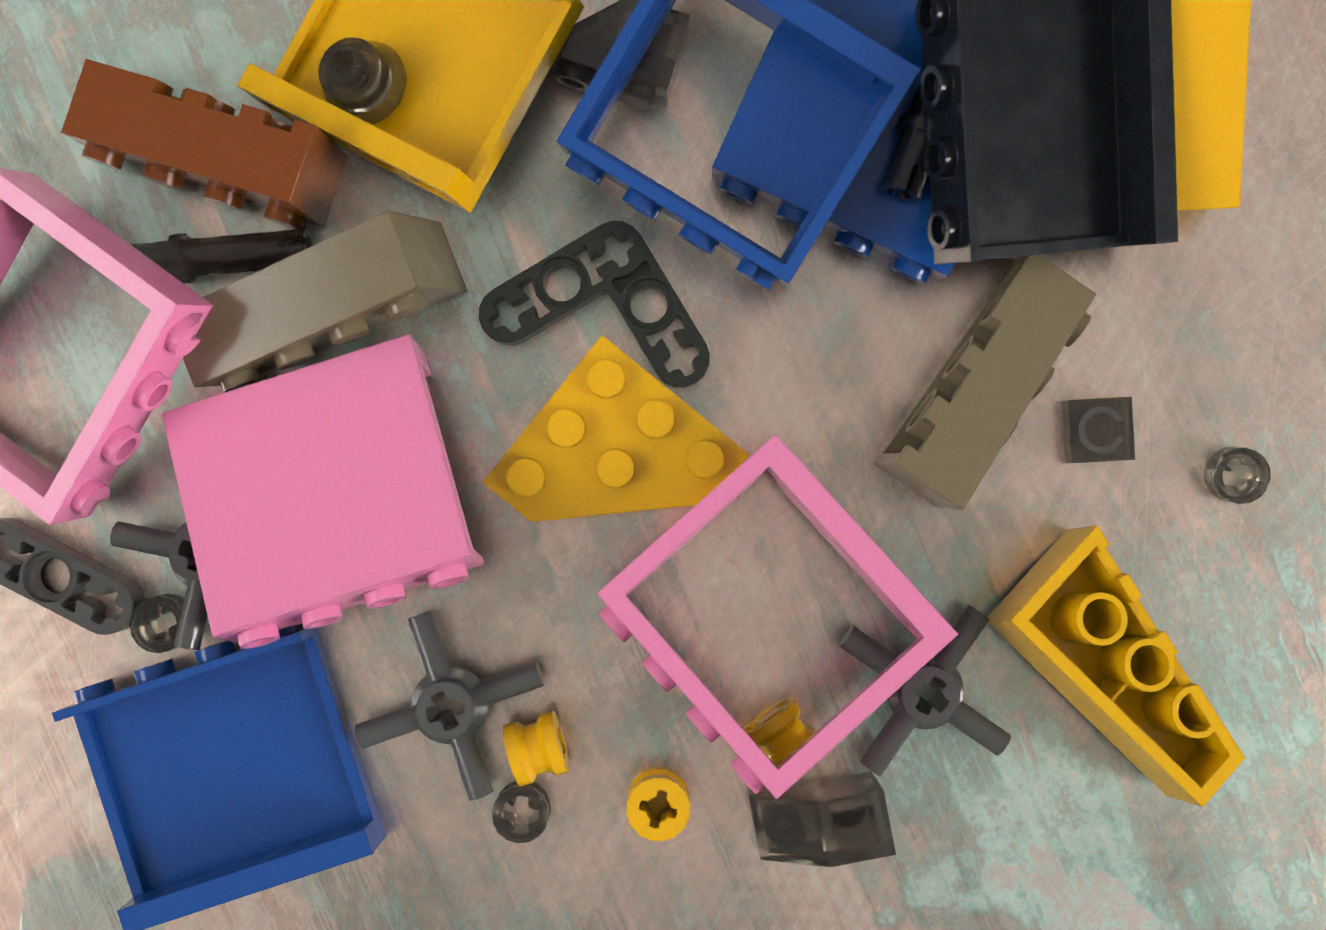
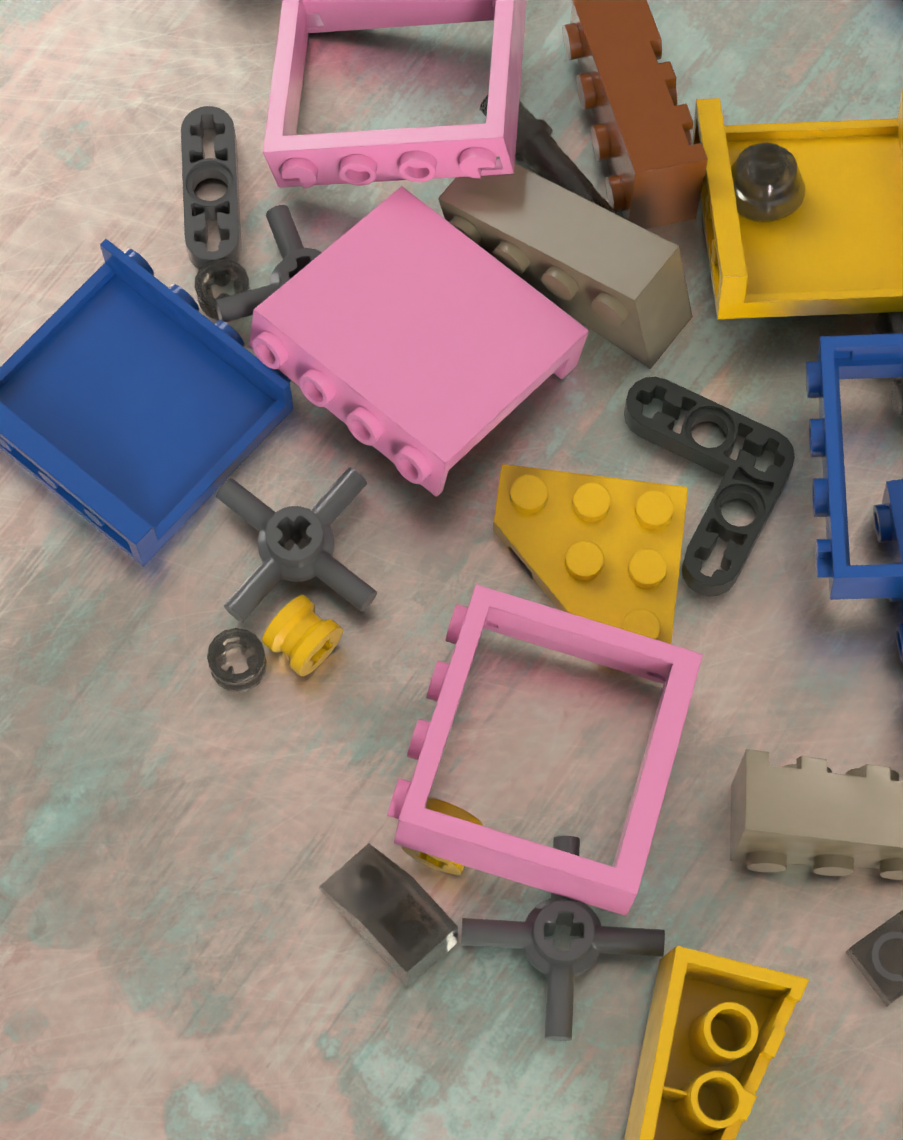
camera: 55 degrees right, 20 degrees down
yellow wheel [626,766,690,841] -> none

